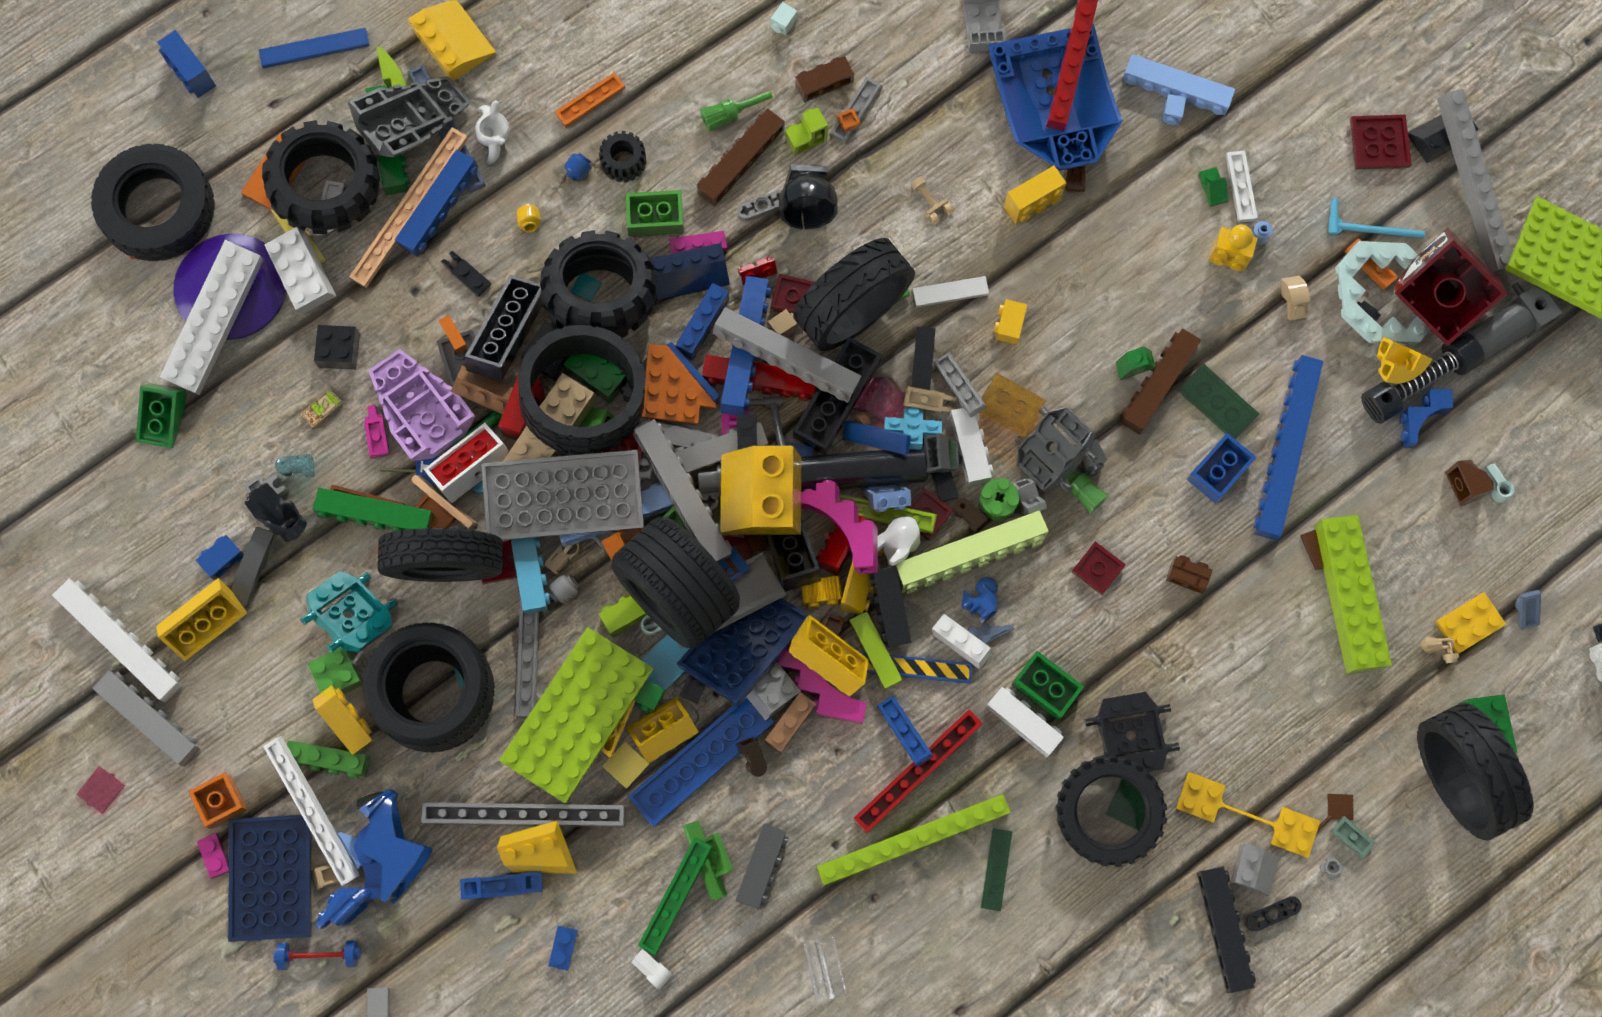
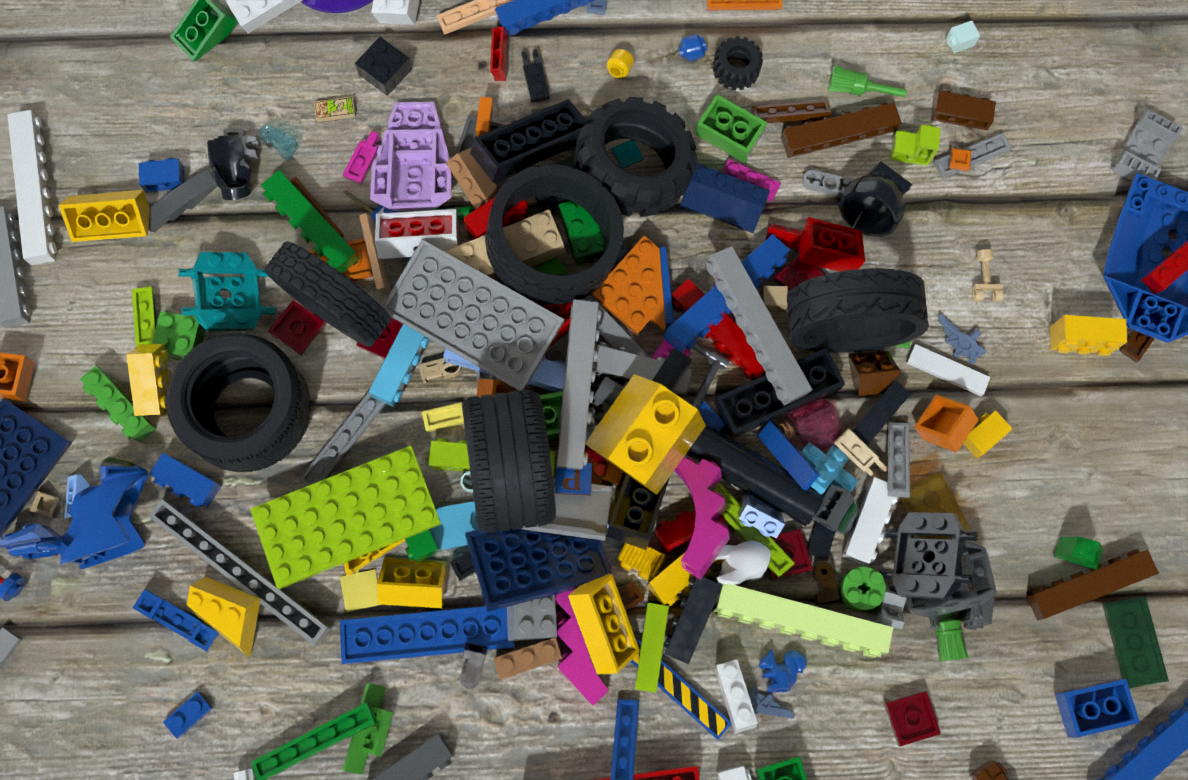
camera: 35 degrees right, 0 degrees up
white tile [263,736,360,886] -> none
light grey head [549,575,579,603] -> none
blue brick [676,283,729,361] -> none
none -> lime plate [131,286,157,347]
none -> blue brick [149,453,222,508]
none -> dark red plate [268,300,326,356]
none -> light yellow tile [422,402,464,432]
none -> red piece [490,27,508,81]
none -> reddish brown plate [751,99,831,123]
none -> red slope [799,217,865,272]
none -> reddish brown slope [848,350,900,396]
none -> black piece [879,512,978,600]
none -> orange piece [914,395,979,453]
none -> sand blue piece [938,314,986,364]

